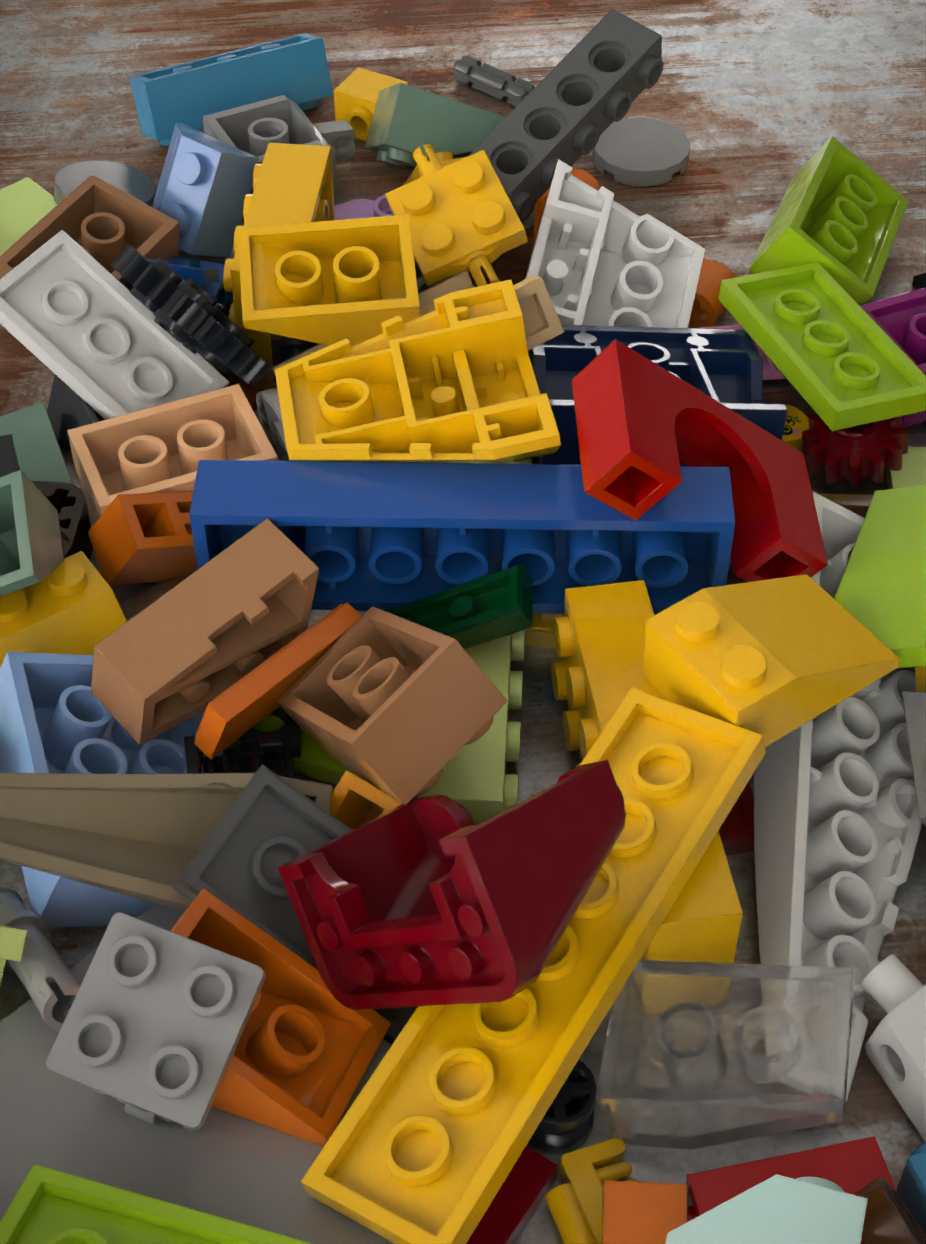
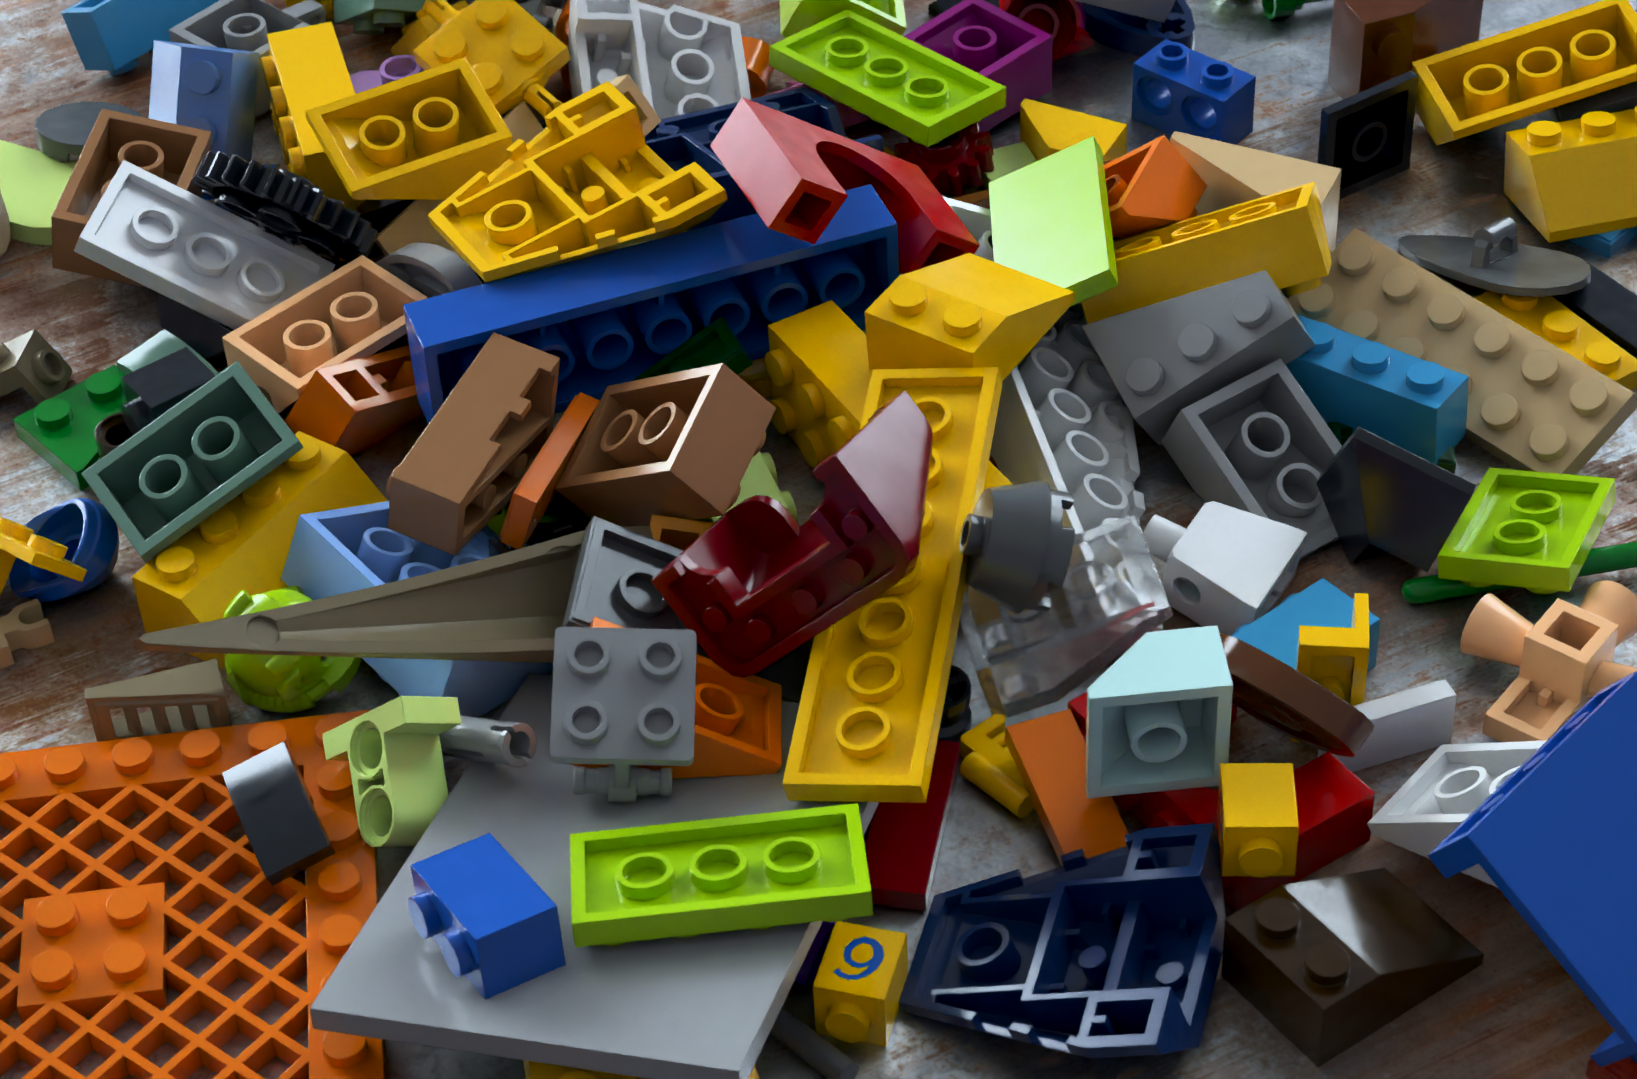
camera: 20 degrees left, 5 degrees down
none -> dark grey cone [959,481,1075,614]

